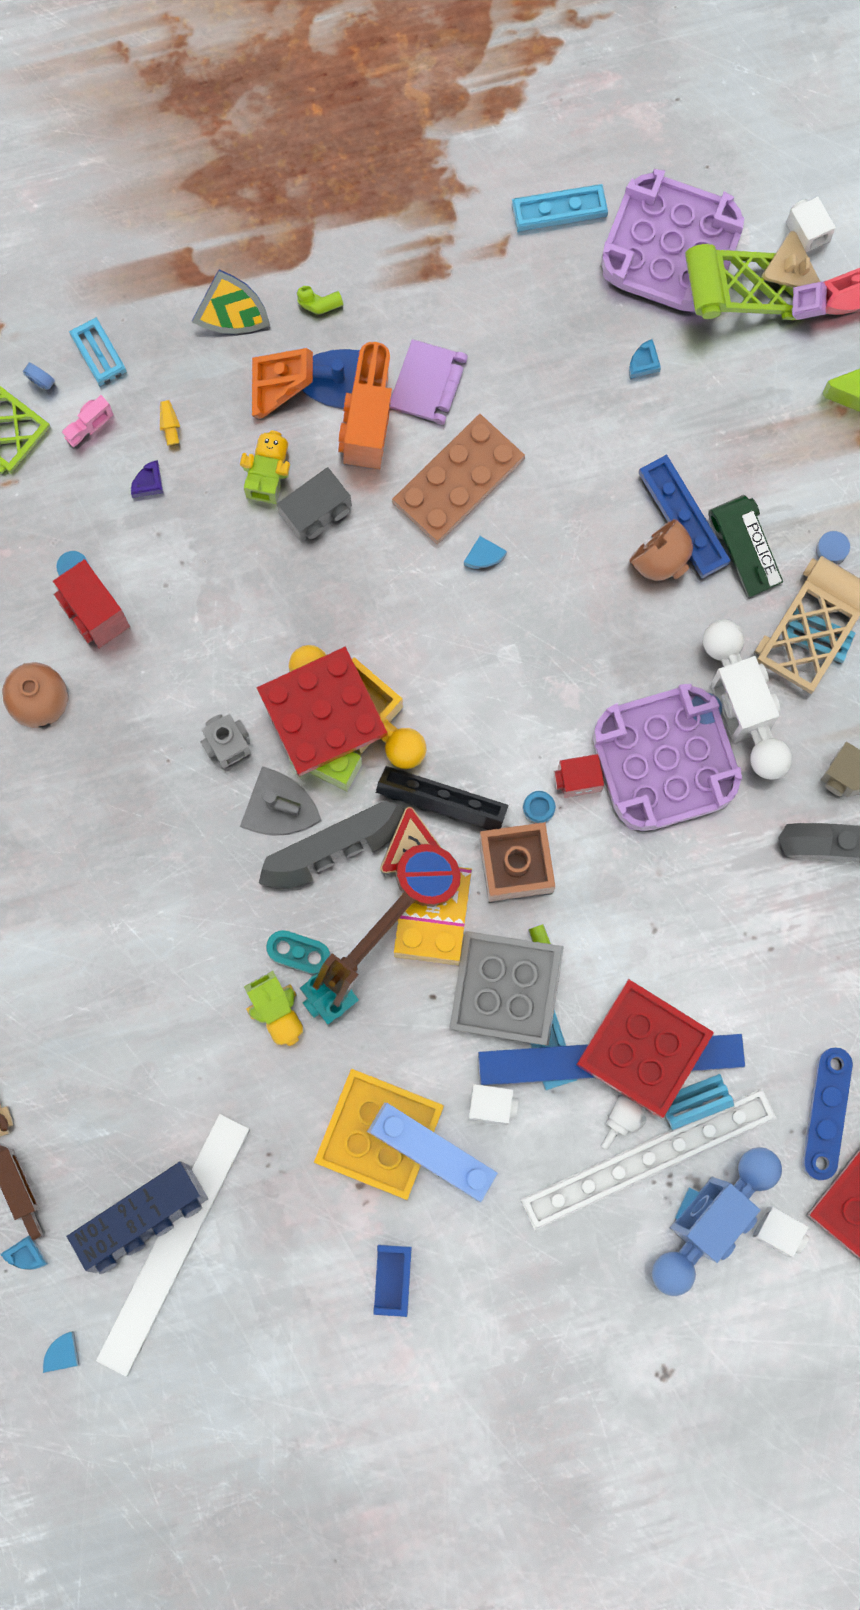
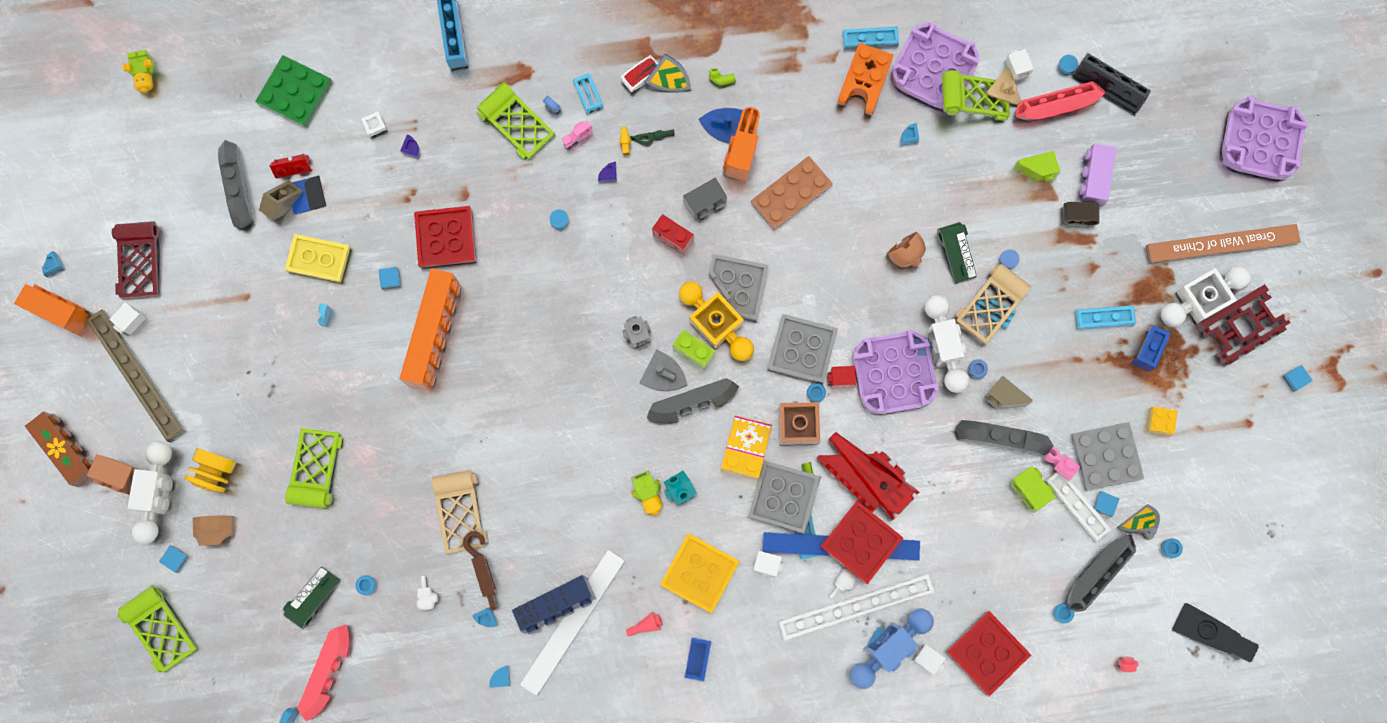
camera: 10 degrees right, 0 degrees up
nougat cylinder [2,662,68,728] -> none
red brick [53,559,130,649] -> none
piece [240,430,290,504] -> none
orange wing [252,348,313,419] -> none
red plate [256,646,388,777] -> none
teal plate [266,930,331,975] -> none
piece [312,844,461,1007] -> none
light blue plate [367,1102,498,1202] -> none
black plate [375,766,509,830] -> none
piece [380,807,442,873] -> none
lavender piece [390,339,468,425] -> none
dark azure tile [464,536,507,569] -> none
blue plate [639,455,731,579] -> none
medium azure tile [665,1074,734,1130] -> none
lavender tile [792,281,827,320] -> none
blue plate [802,1047,853,1181] -> none
none -> slope [620,55,658,92]
none -> coral cone [626,612,663,637]
none -> dark green hand [630,129,675,145]
none -> red brick [652,214,694,255]
none -> light grey plate [709,254,768,321]
none -> light grey plate [768,314,838,384]
none -> red piece [817,432,920,520]
none -> orange brick [837,43,894,115]
none -> medium blue tile [968,359,988,379]

